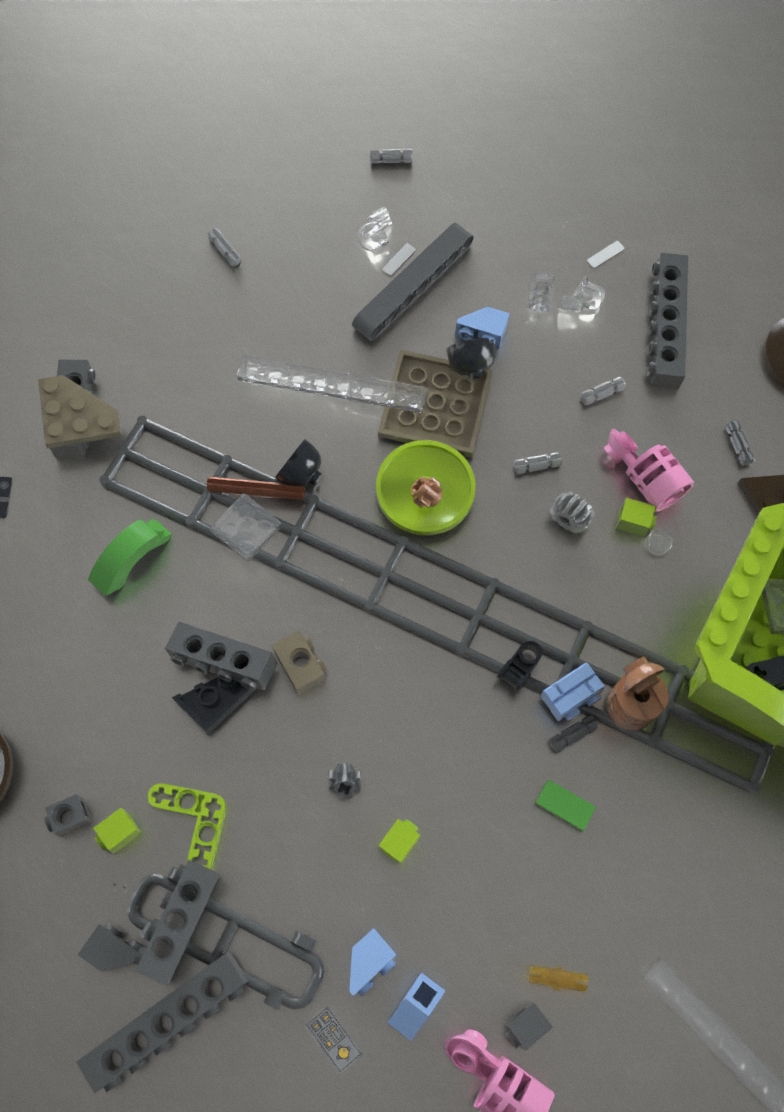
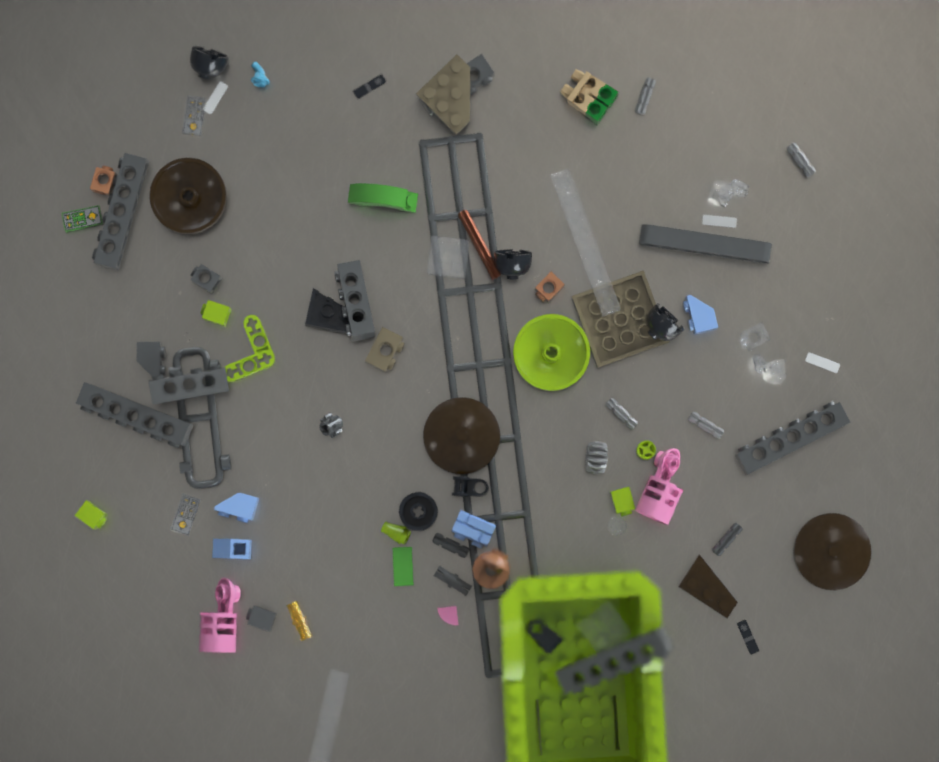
camera: 60 degrees right, 15 degrees up
lime brick [378,819,420,865] -> none
nougat gear [411,477,442,508] -> none
none -> lime cone [381,521,411,545]
none -> black brick [399,492,438,531]
none -> dark brown dish [423,397,500,475]
none -> dark grey pin [433,566,472,596]
none -> bright pink tile [437,606,458,625]
none -> nougat brick [535,271,565,303]
none -> tan hips [560,69,619,125]
none -> lime wheel [636,440,656,460]

